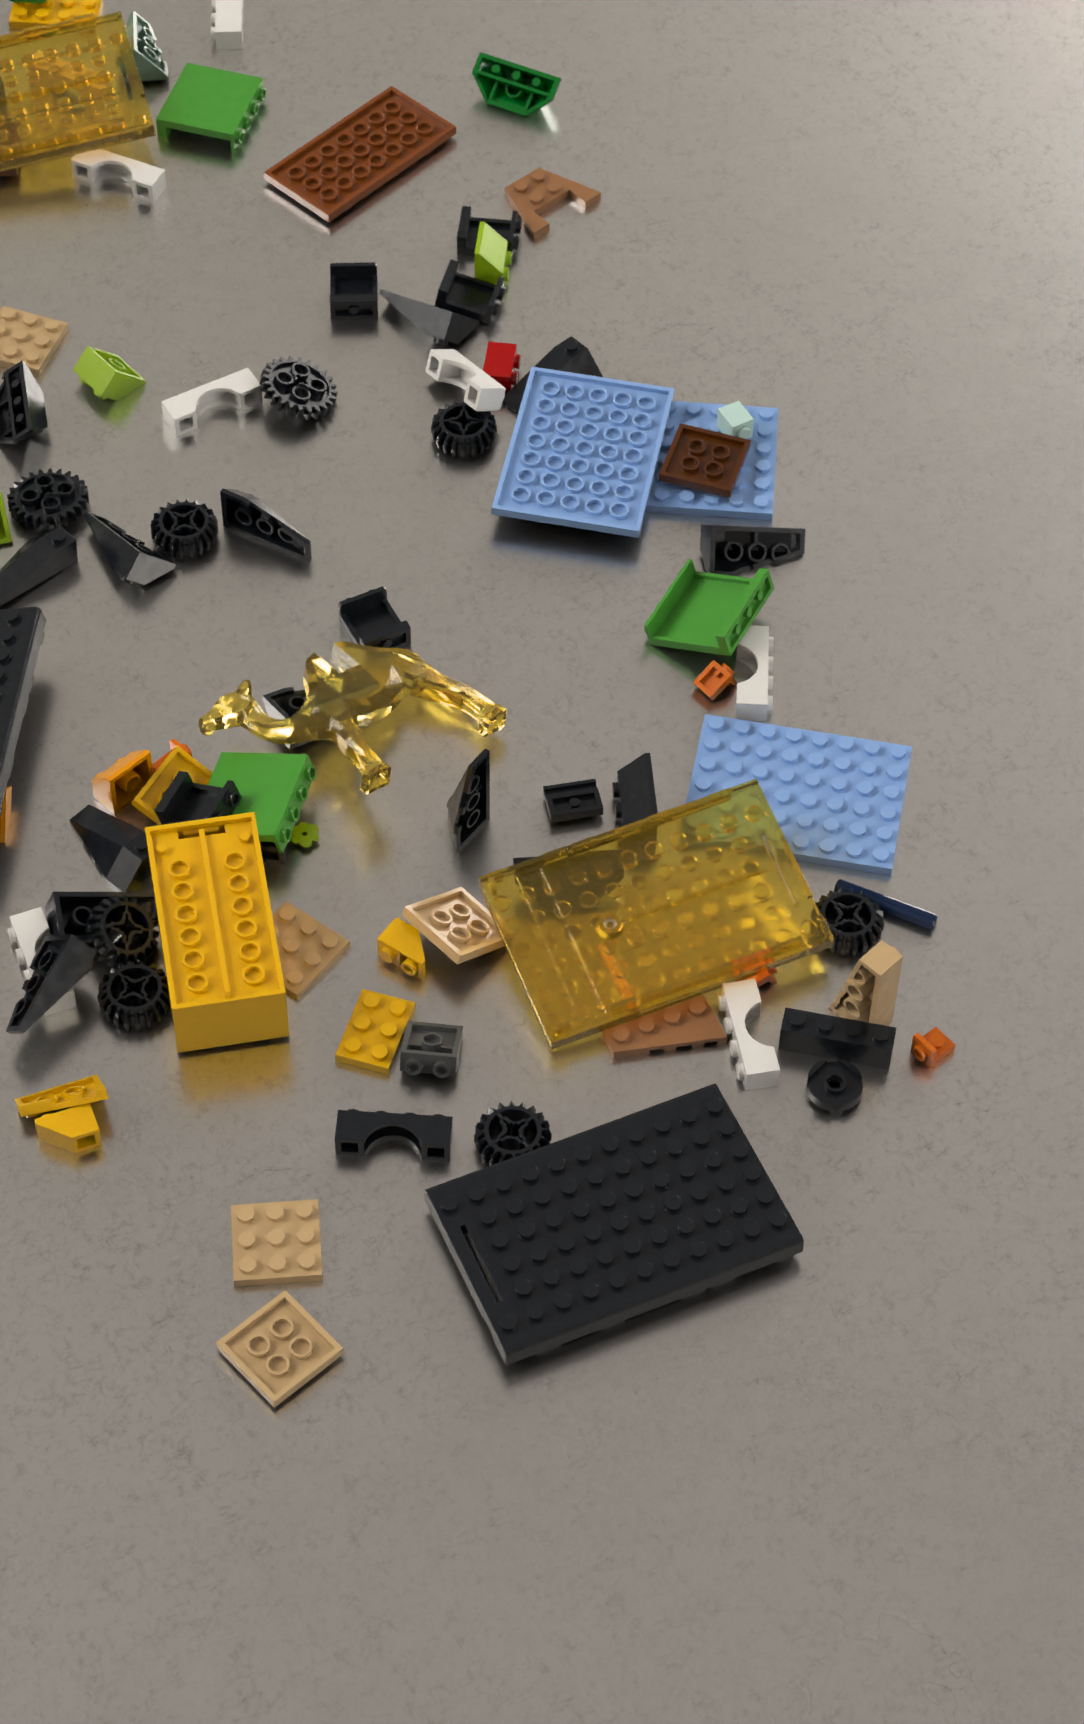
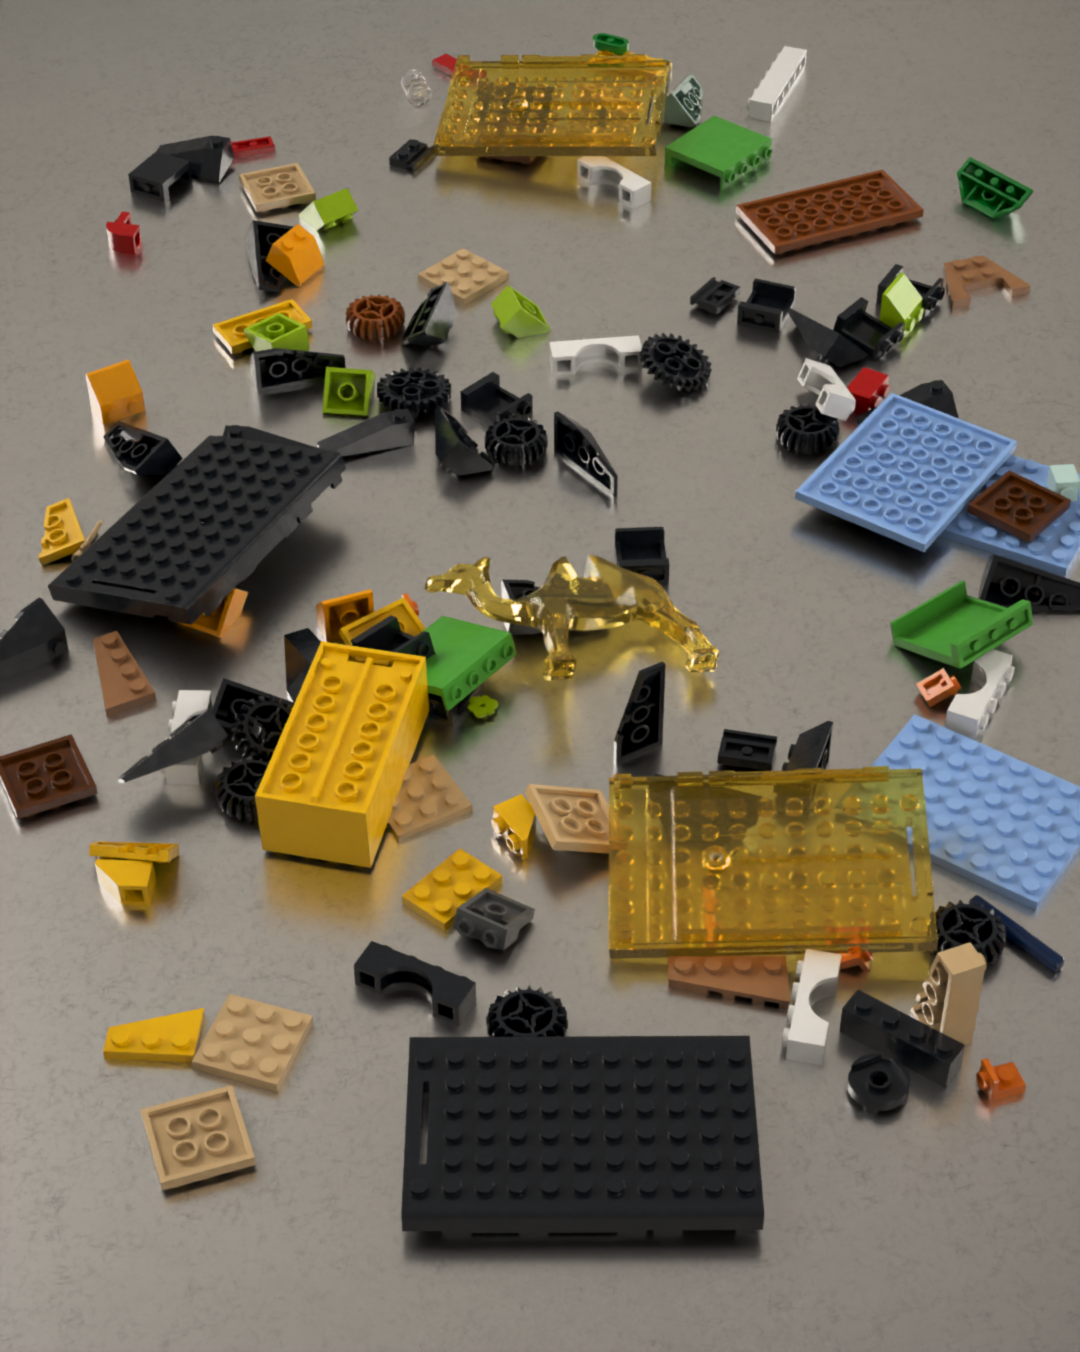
camera: 25 degrees right, 10 degrees down
none -> yellow wing [103,1008,205,1063]
none -> black panel [460,372,533,426]
none -> black plate [690,277,740,314]

